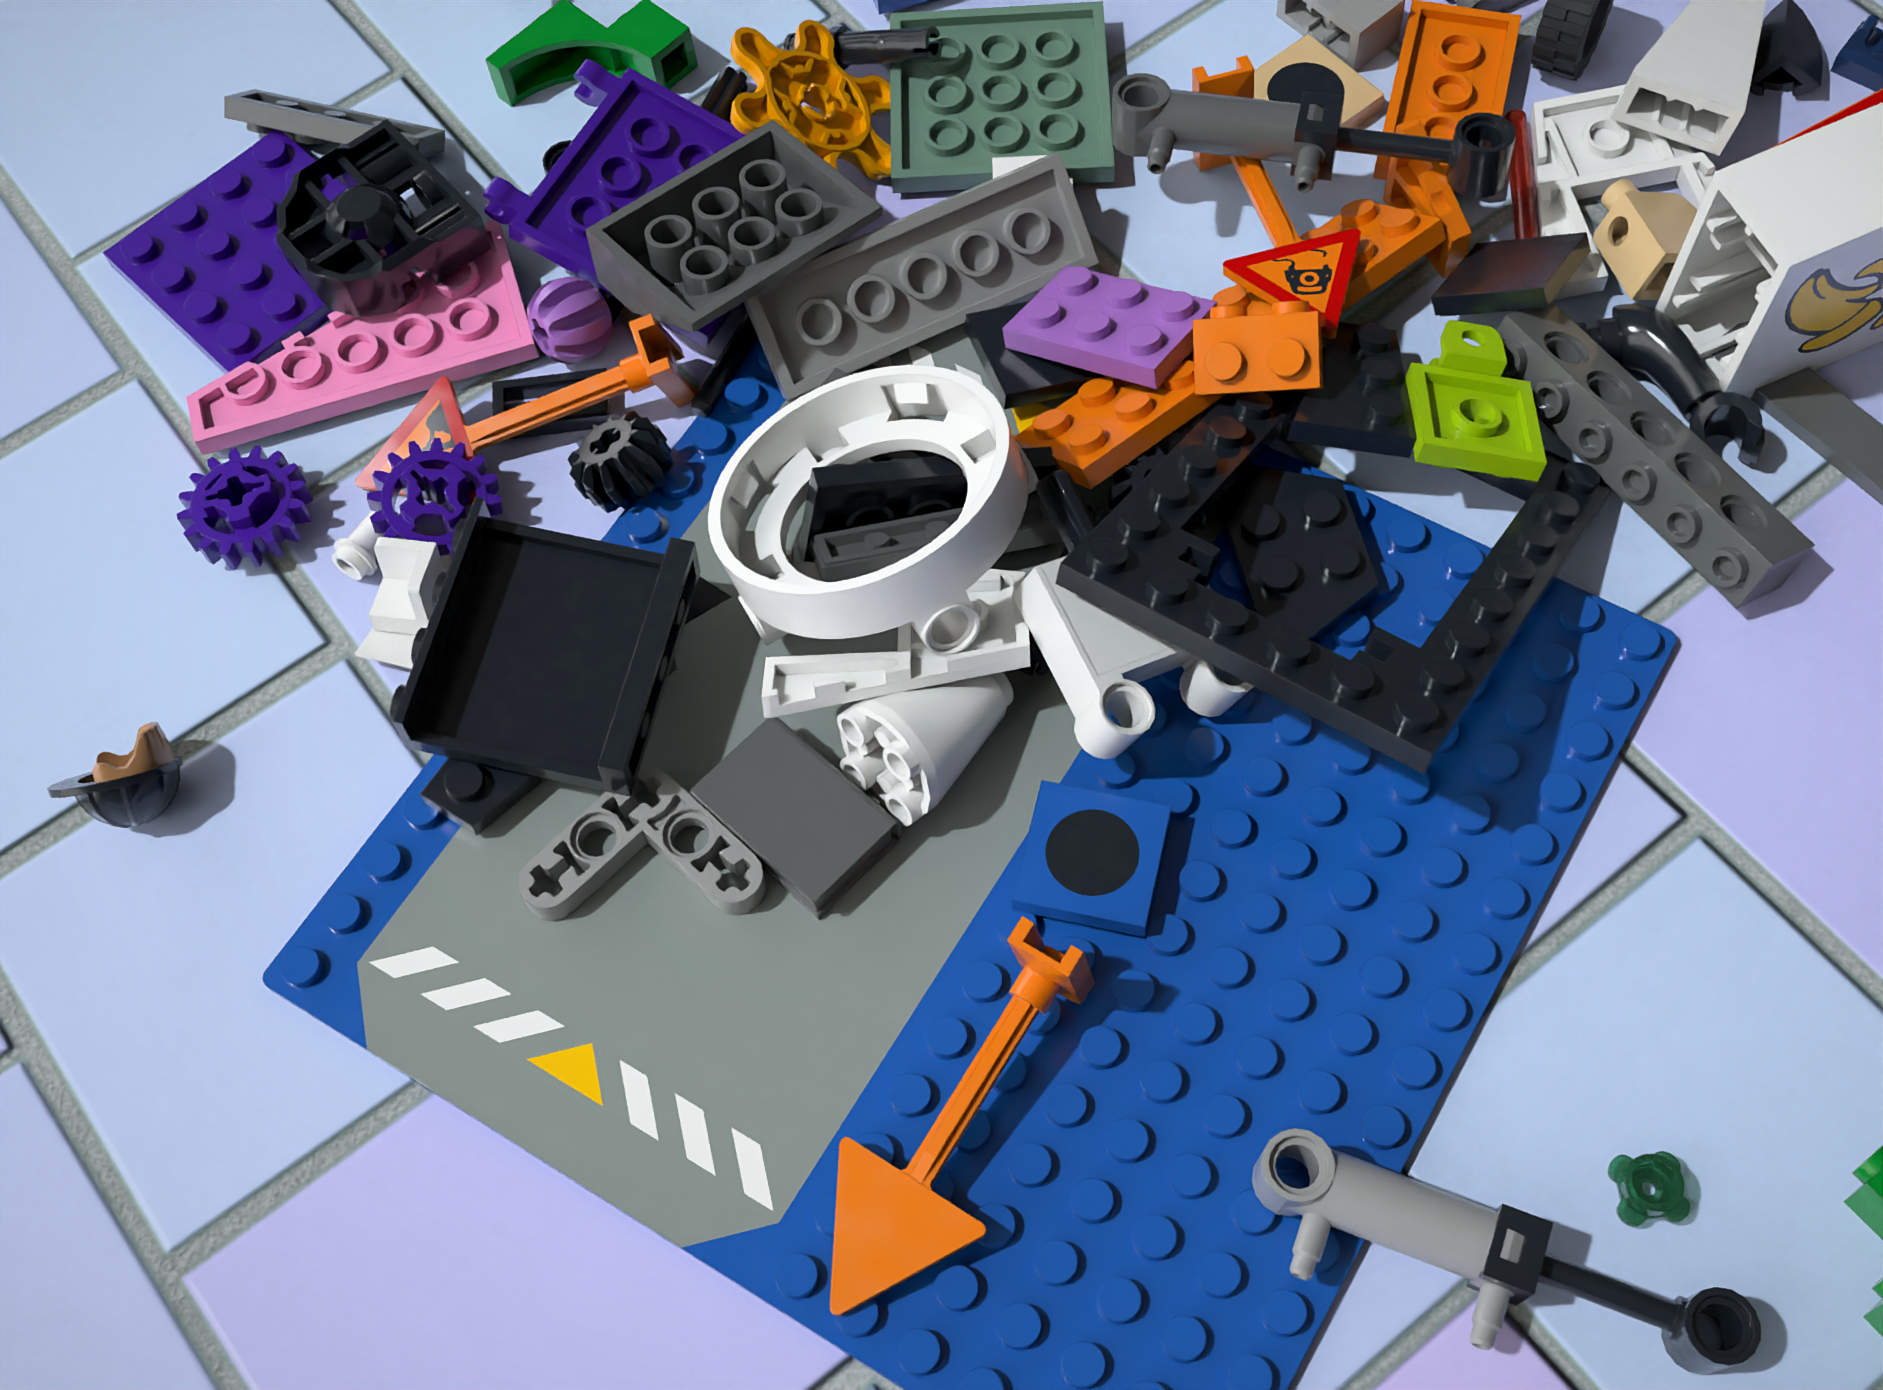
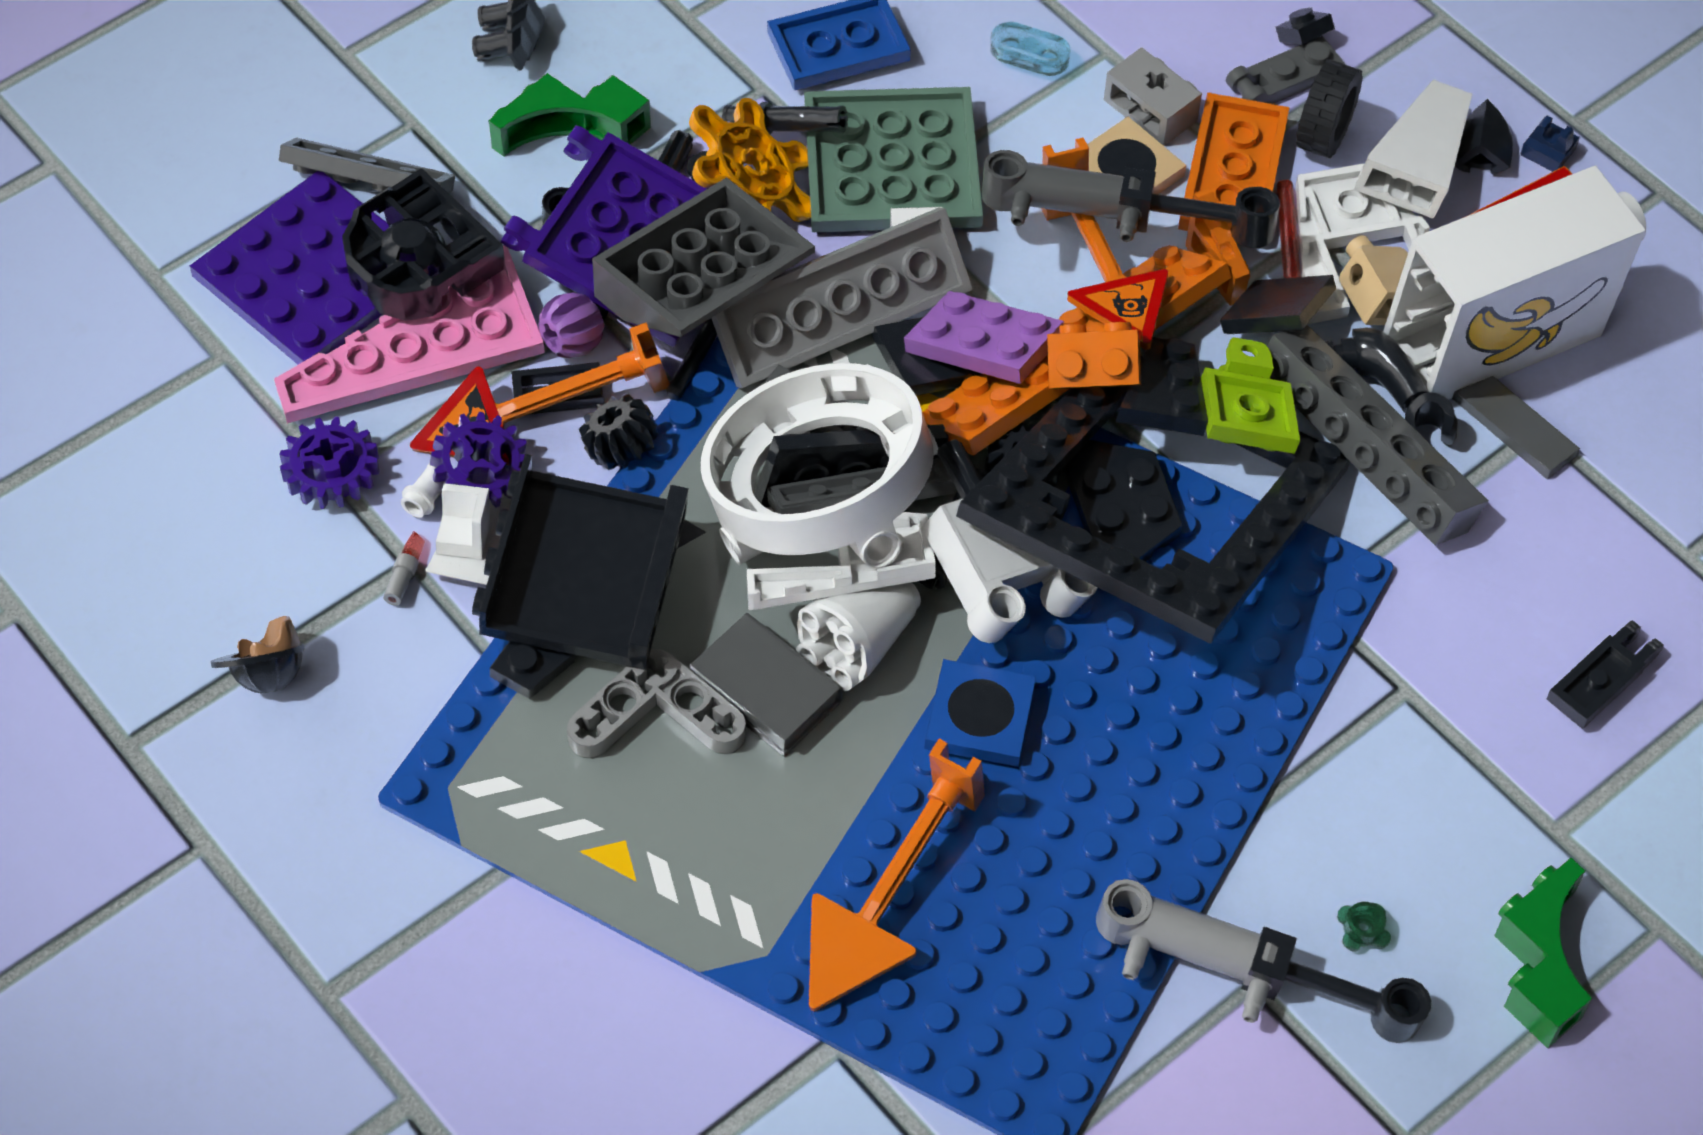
camera: 10 degrees left, 5 degrees down
none -> light grey piece [383,531,425,605]

